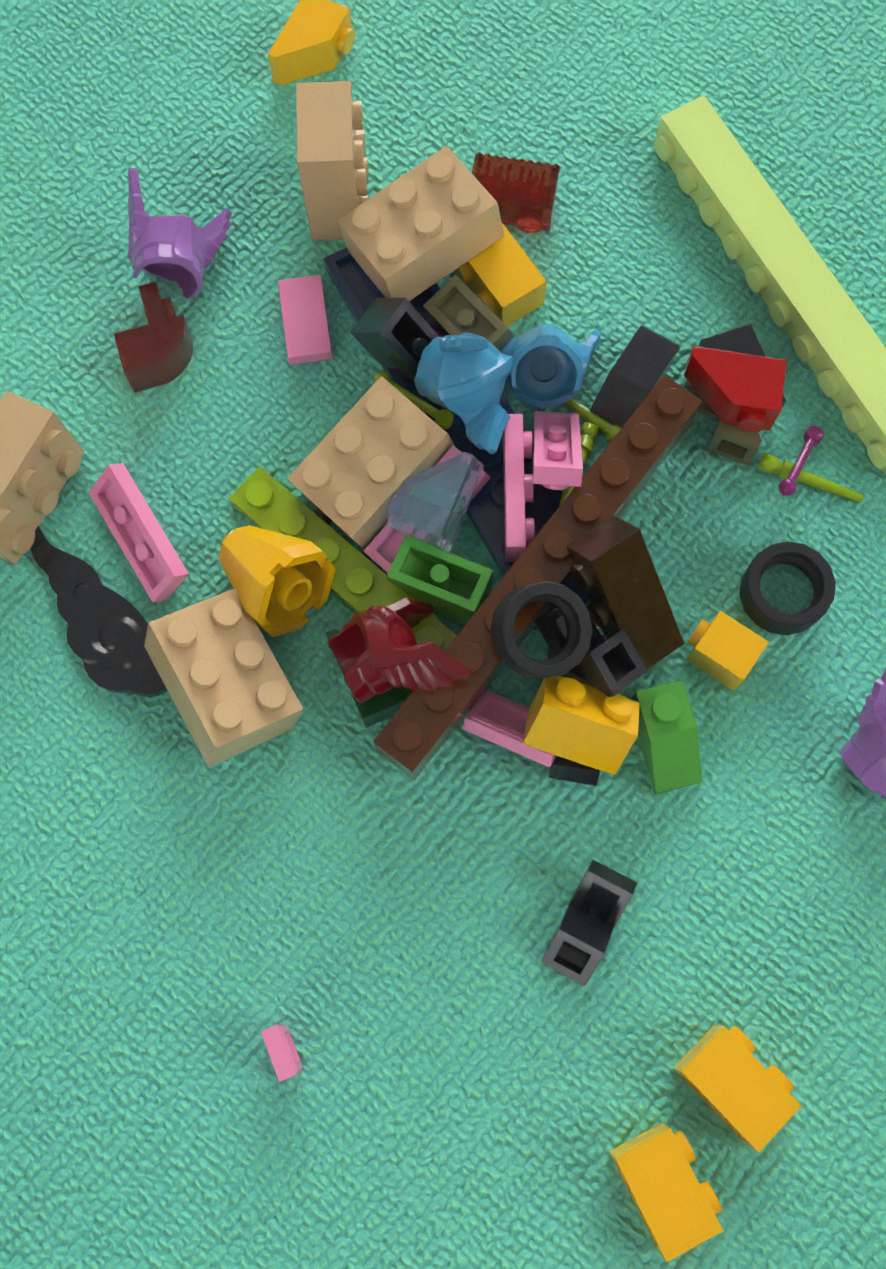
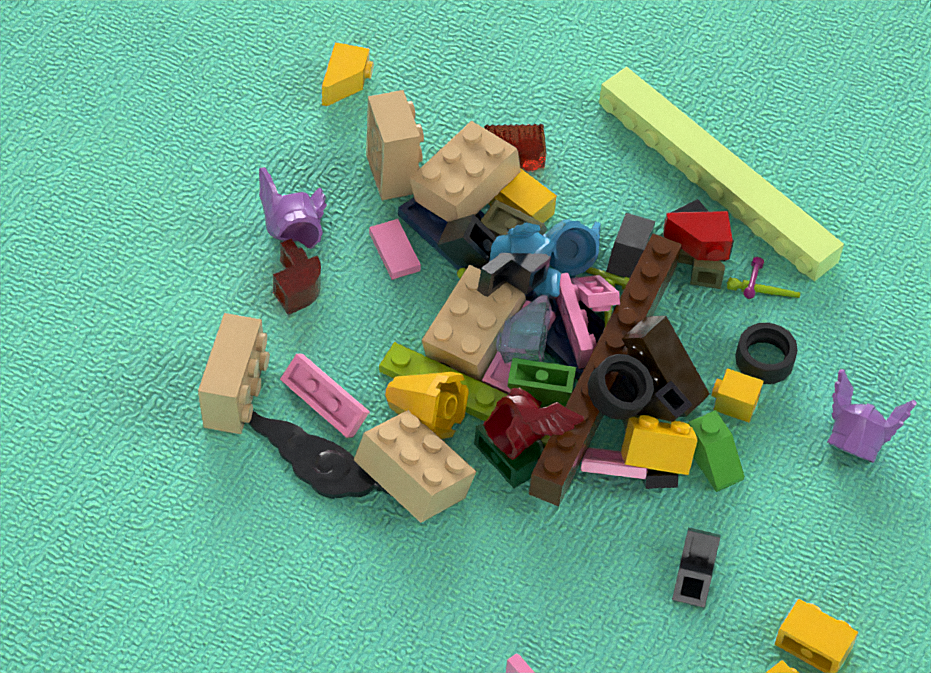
camera: 20 degrees left, 20 degrees down
none -> black slope [477,253,551,297]

